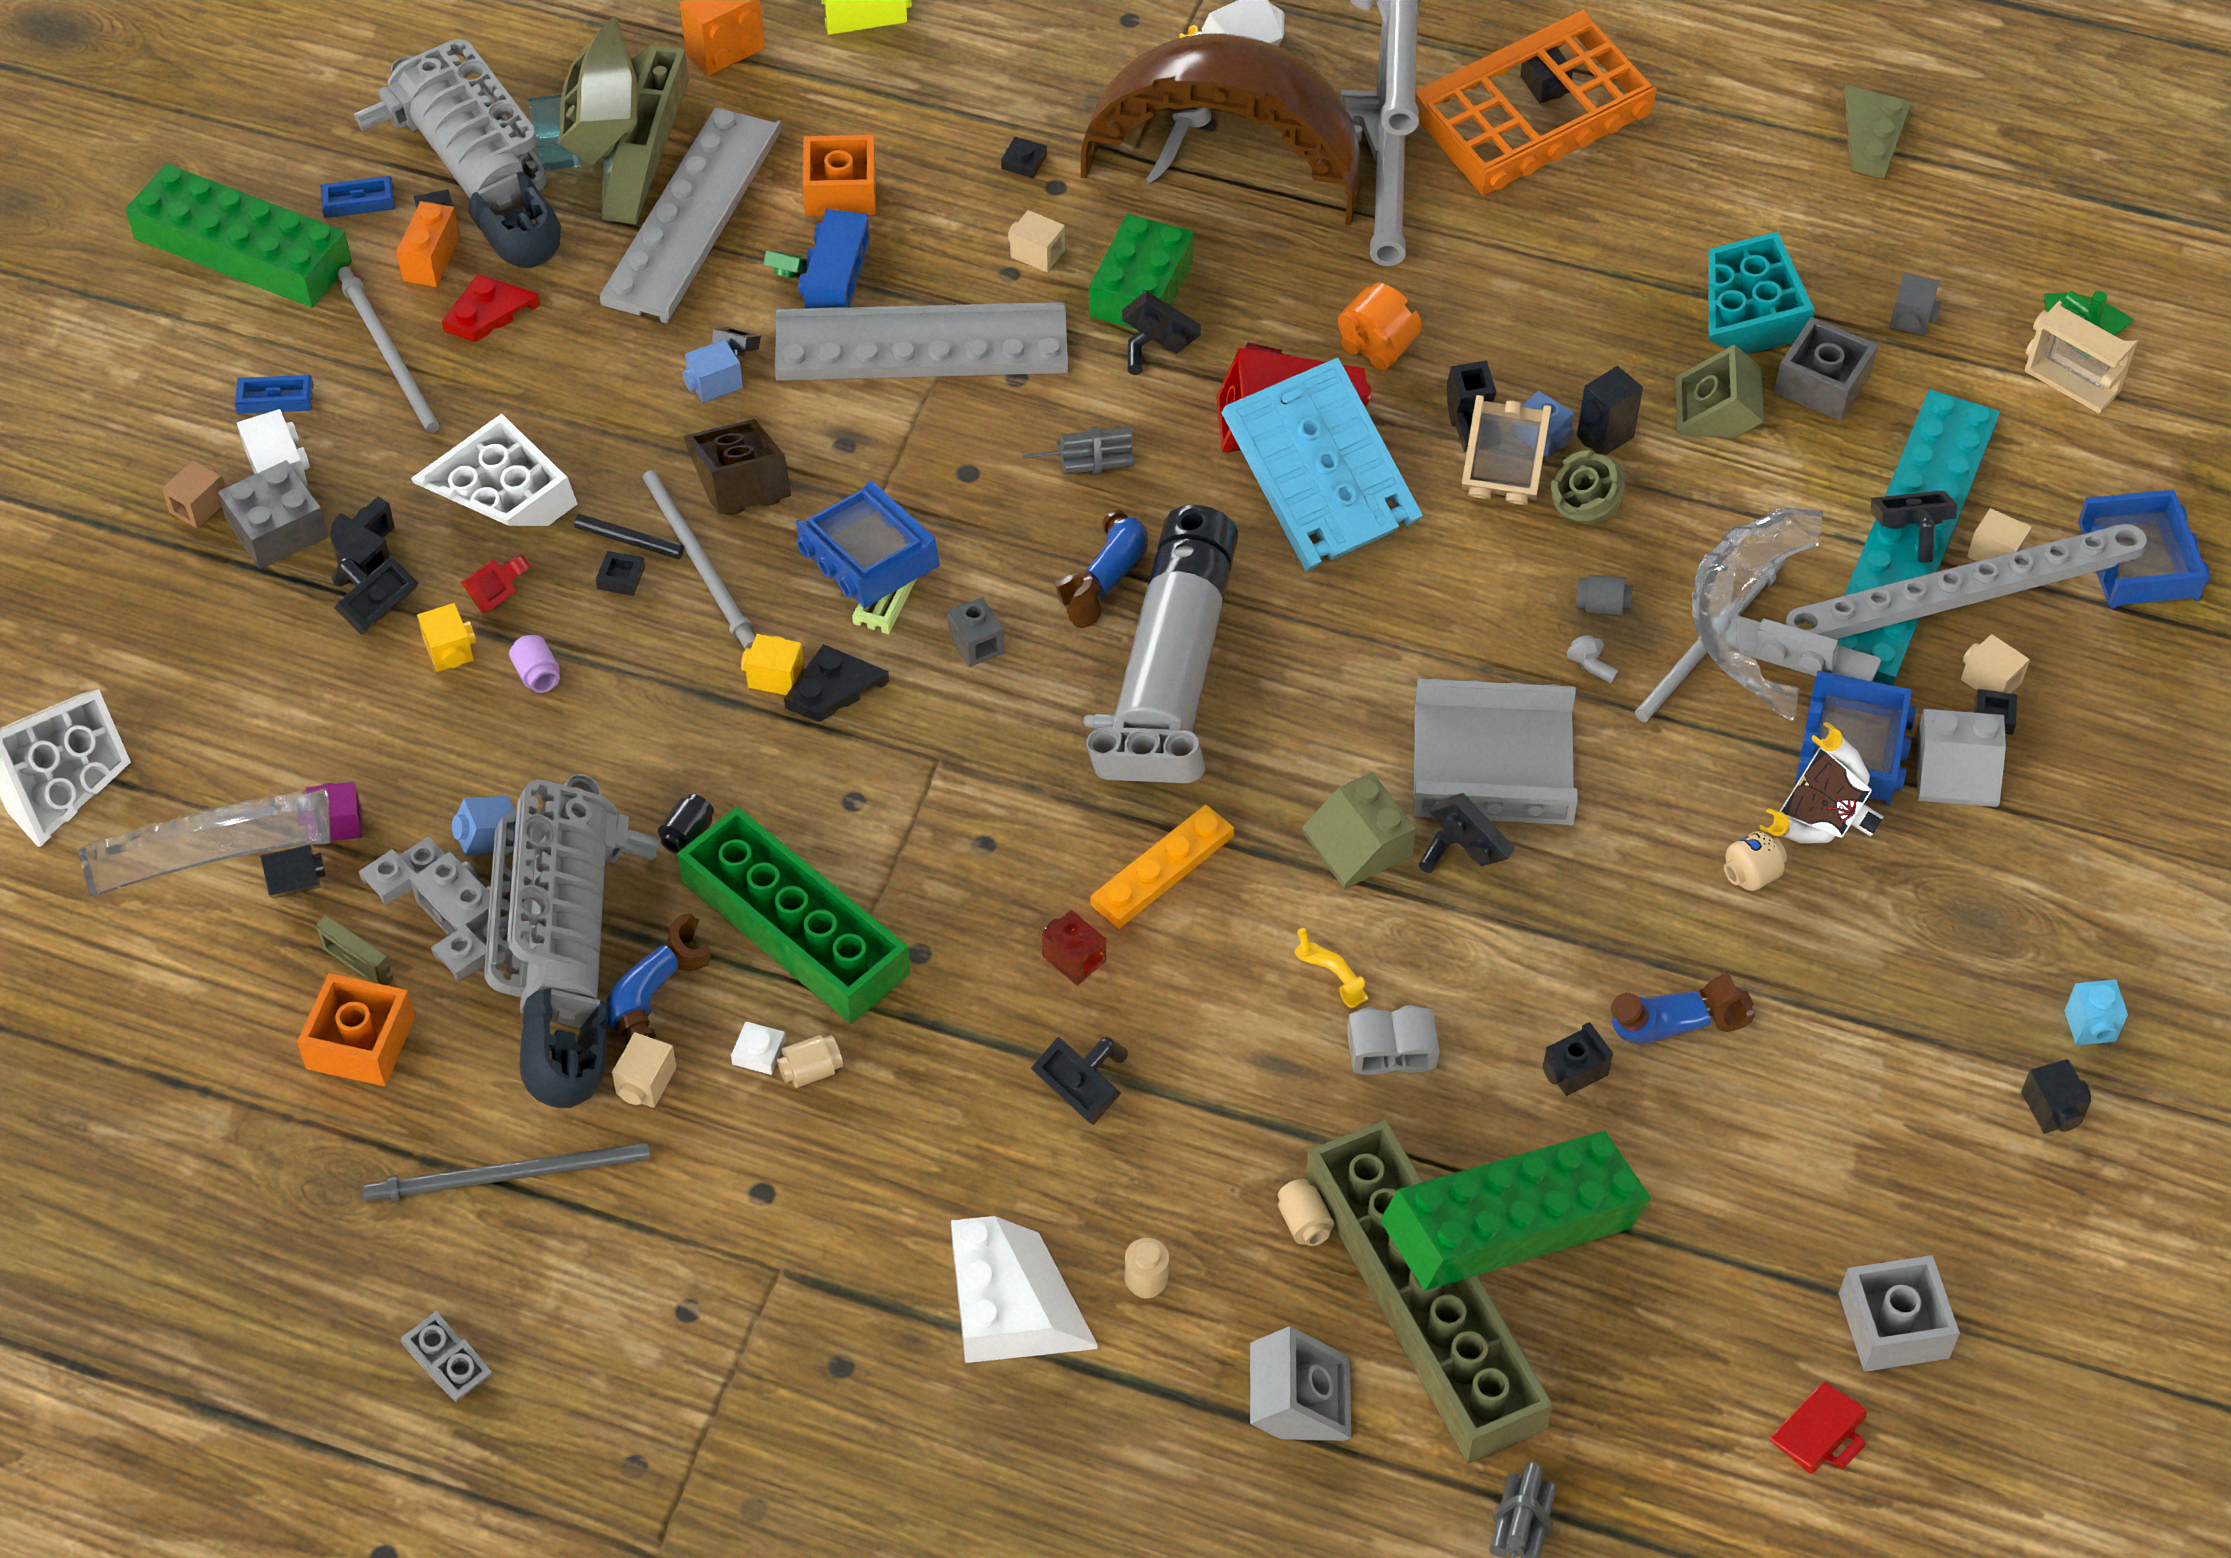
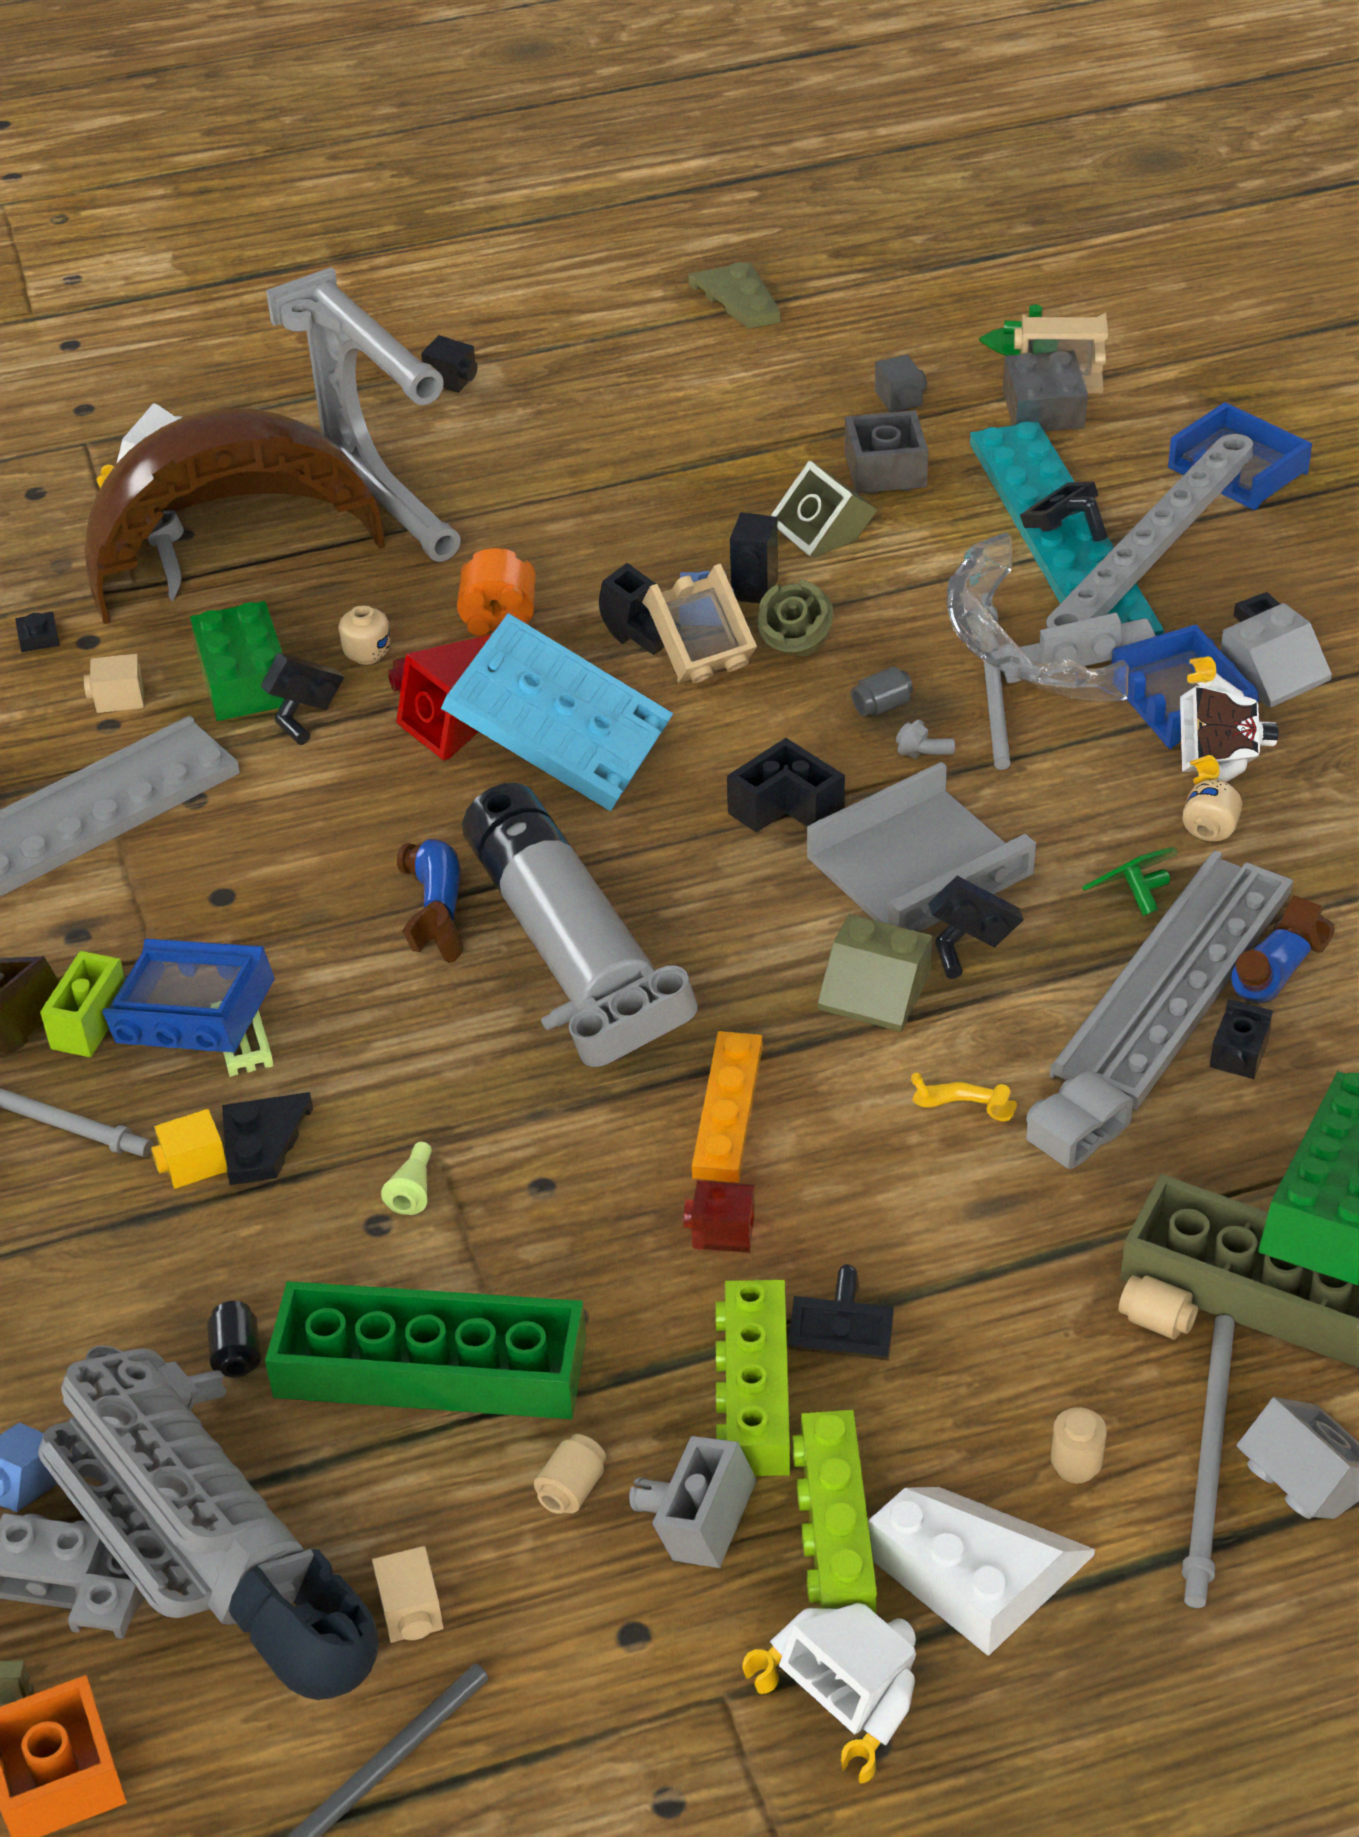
camera: 35 degrees left, 10 degrees down
piece [606,913,711,1045] -> none
white plate [731,1021,786,1075] -> none
dark grey brick [948,597,1004,667] -> none
dark grey piece [1022,427,1134,475] -> none
orange window [1415,9,1657,196] -> none
teal wedge [1708,231,1814,354] -> none
tan brick [1961,634,2030,694] -> none
tan brick [1967,508,2033,561] -> none
none -> lime brick [40,951,125,1058]
none -> tan head [339,605,391,665]
none -> yellowish green cone [381,1142,432,1215]
none -> light grey brick [629,1436,757,1568]
none -> lime brick [715,1280,790,1476]
none -> black brick [727,738,845,833]
none -> white torso [743,1603,916,1783]
none -> lime brick [792,1410,877,1614]
none -> flat silver brick [1002,350,1088,432]
none -> light grey plate [1050,850,1294,1110]
none -> green shield [1082,847,1178,917]
none -> light grey bar [1182,1315,1235,1608]

